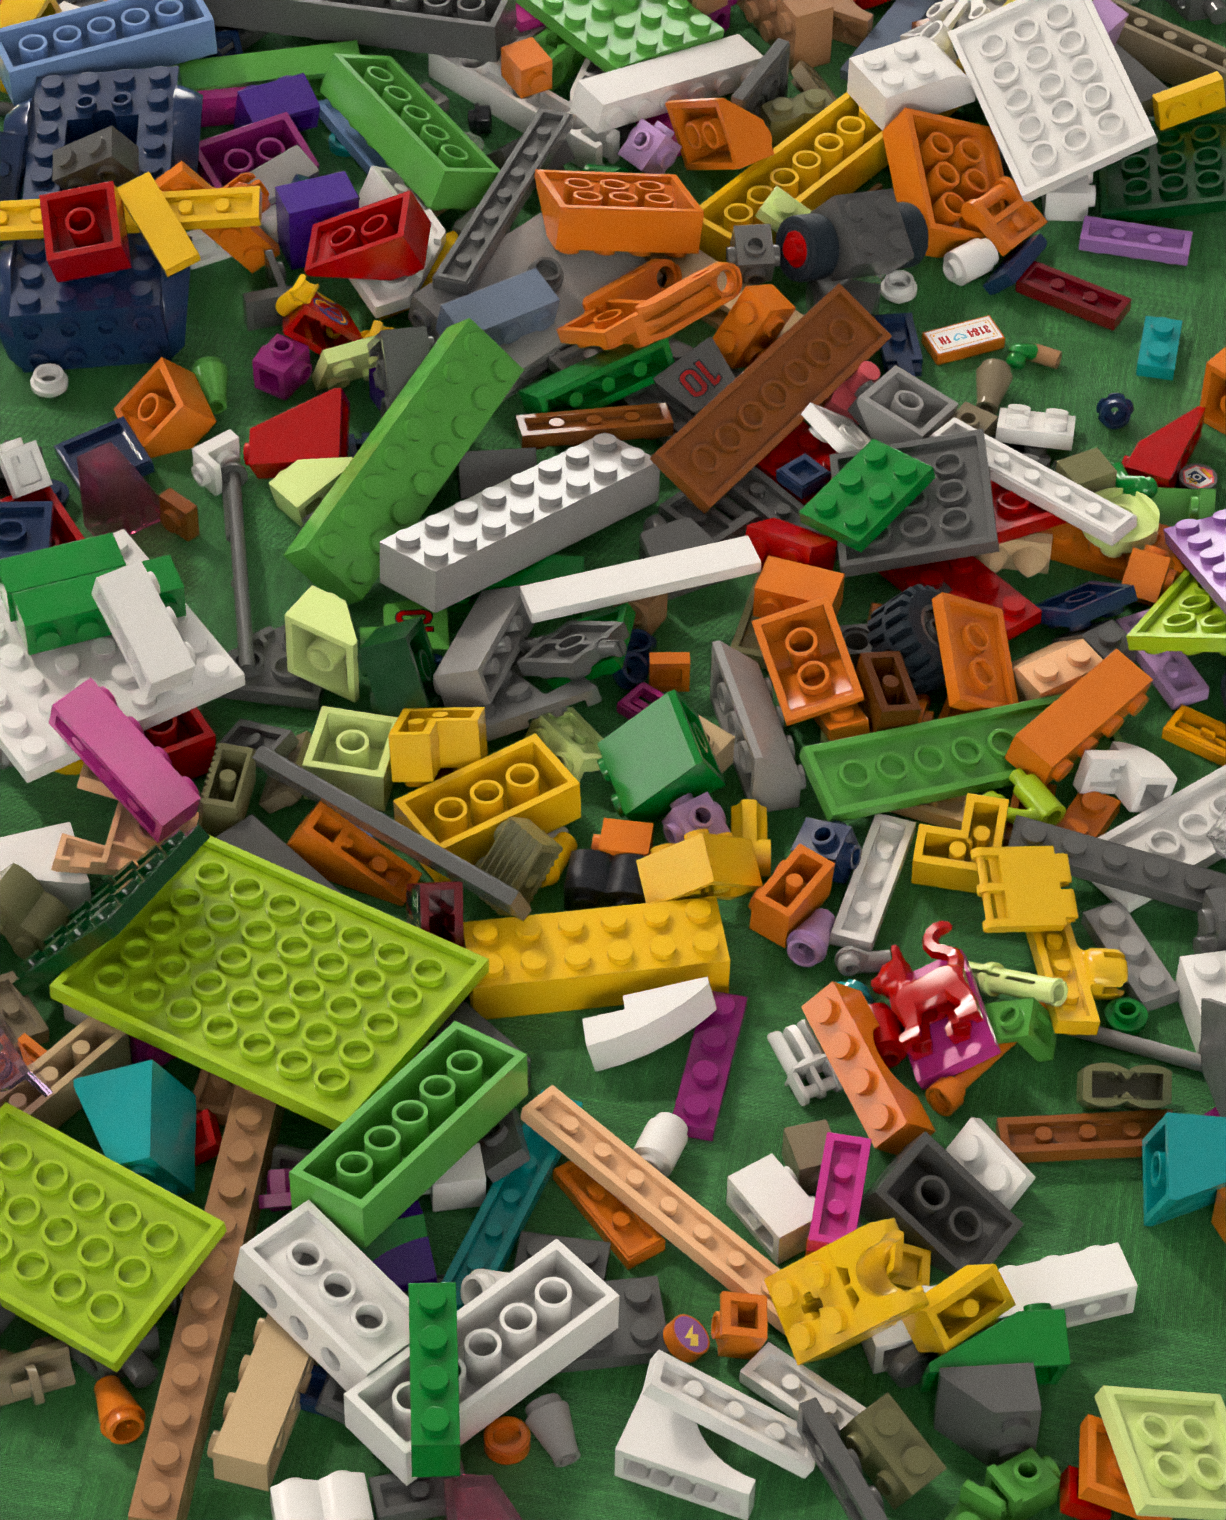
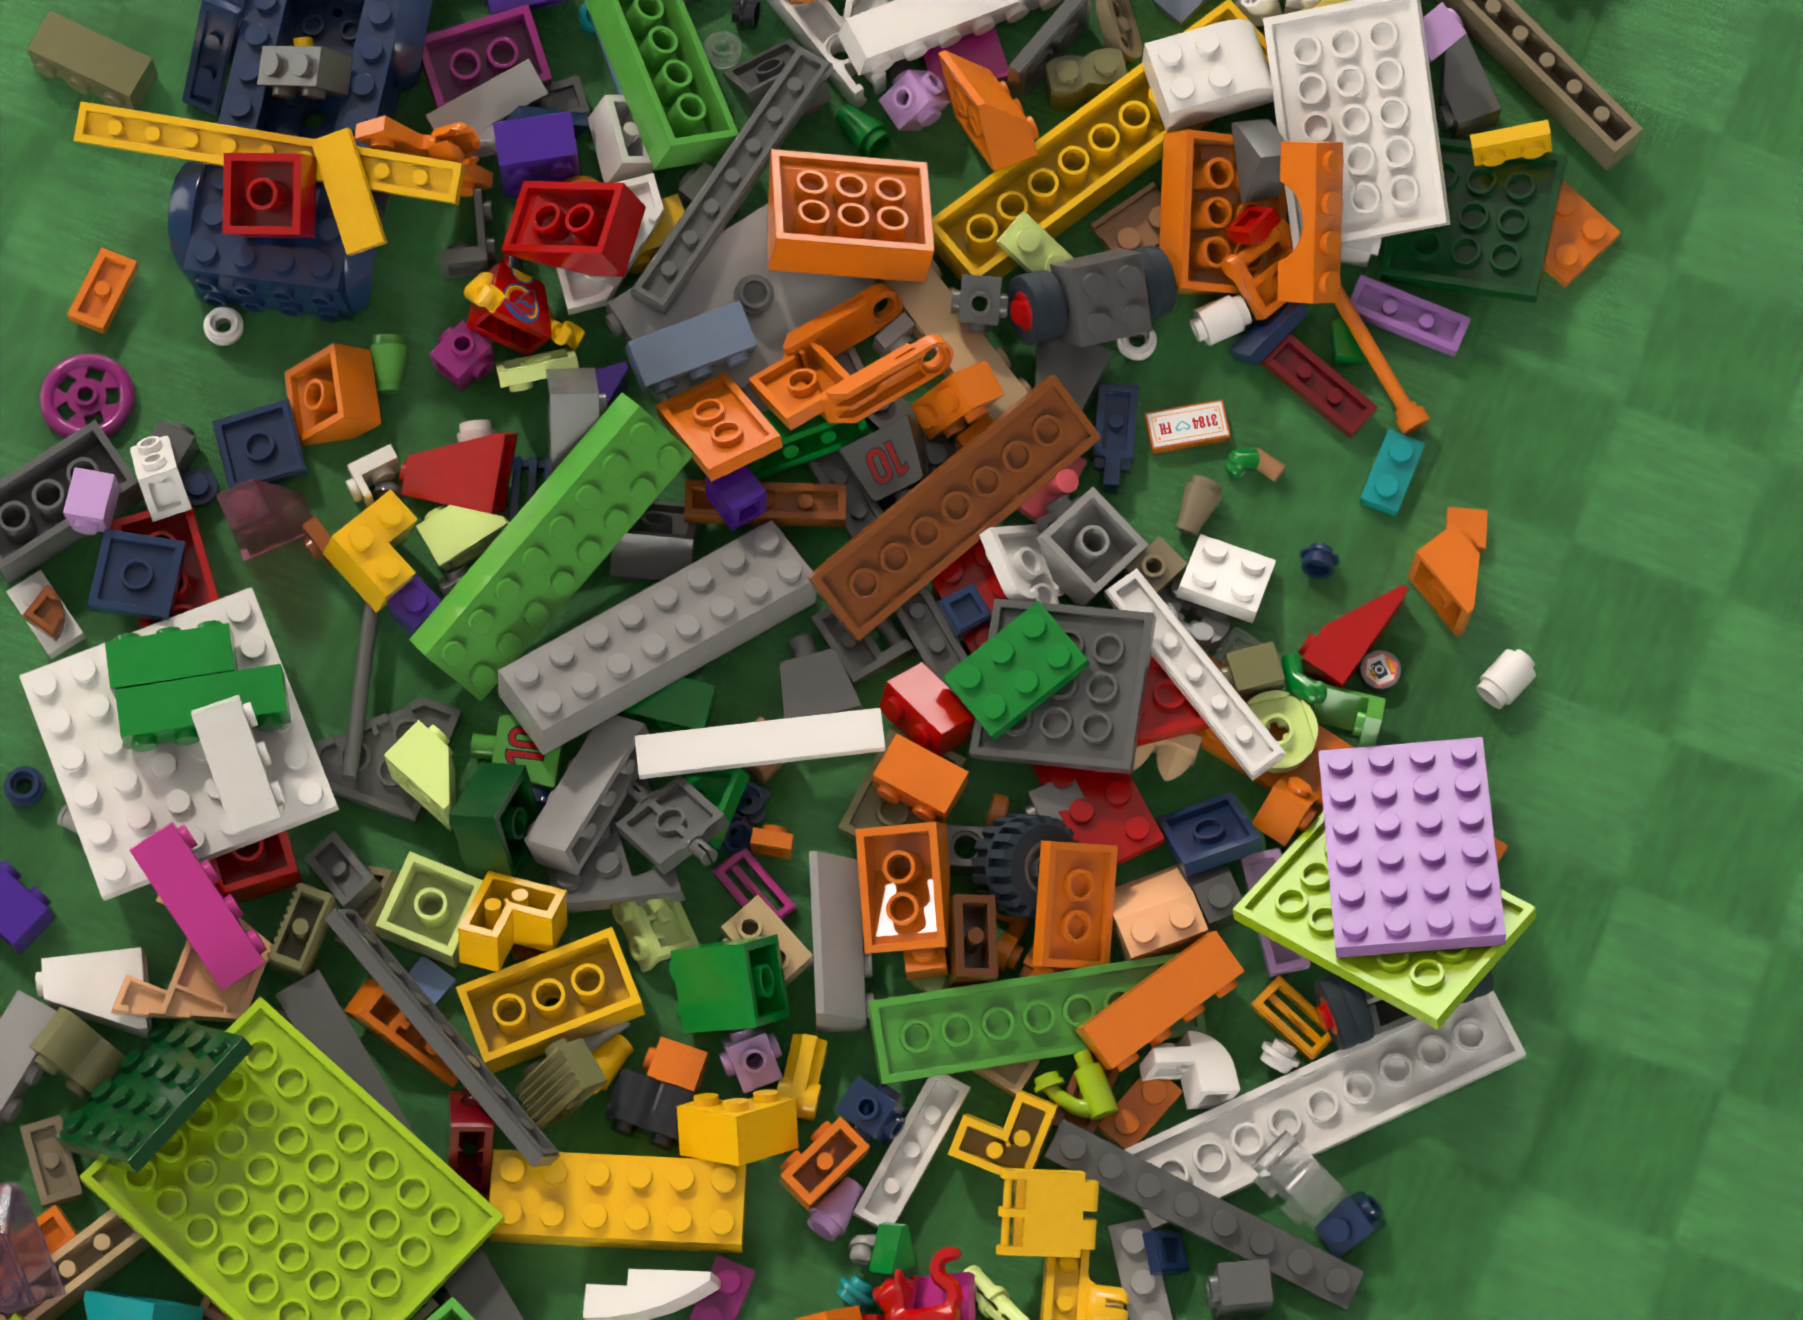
camera: 10 degrees right, 25 degrees up
none -> yellow brick [322,489,418,613]
none -> dark purple brick [387,575,442,637]
none -> orange plate [655,371,783,482]
none -> dark purple brick [705,465,767,531]
none -> green slope [869,1222,917,1274]
none -> dark blue tile [1142,1230,1189,1275]
none -> red plate [1224,205,1281,245]
none -> dark grey slope [1231,119,1285,202]
none -> white plate [1260,1038,1301,1074]
none -> orange arch [1277,141,1344,304]
none -> green slope [1329,319,1370,366]
none -> orange piece [1334,285,1431,435]

